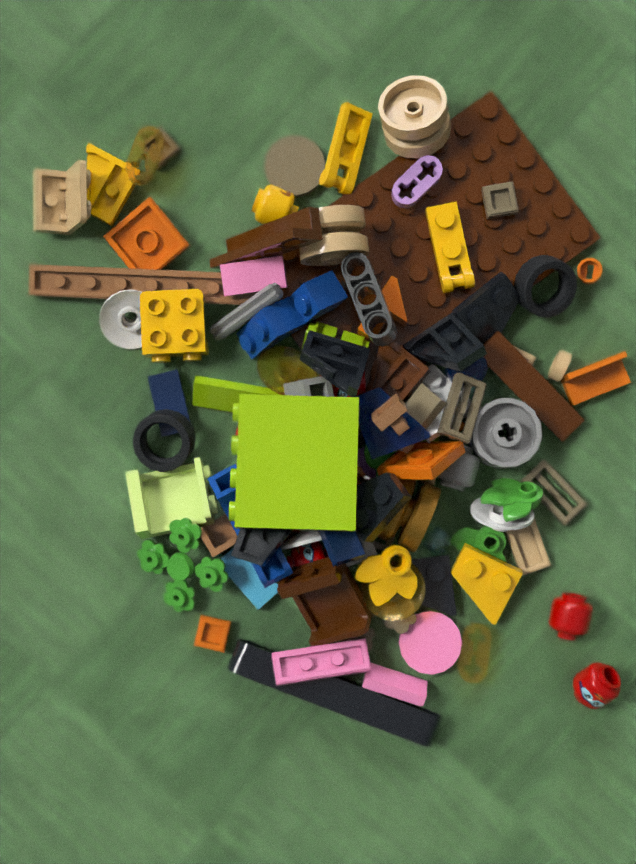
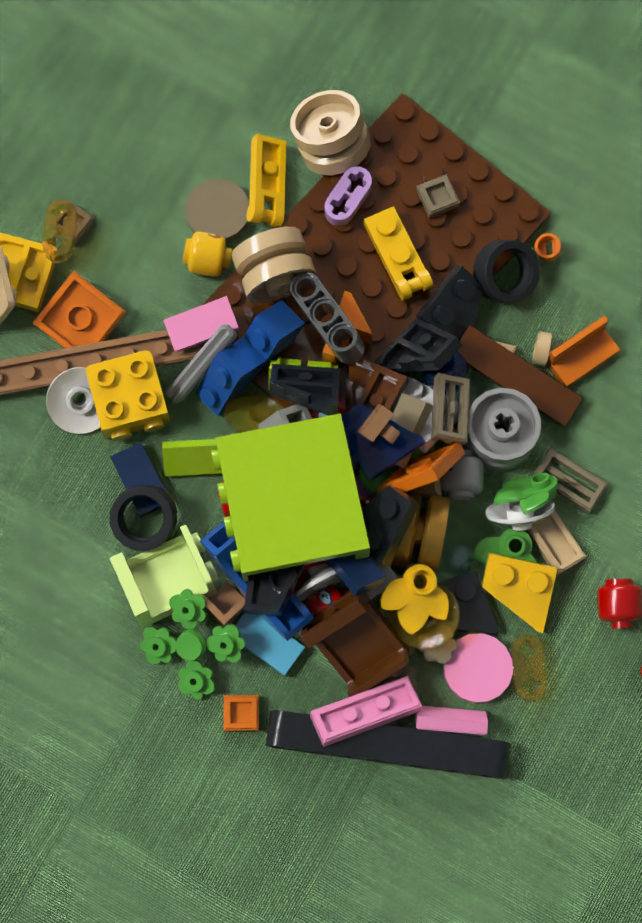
camera: 15 degrees left, 10 degrees down
reddish brown fence [209,207,323,269] -> none

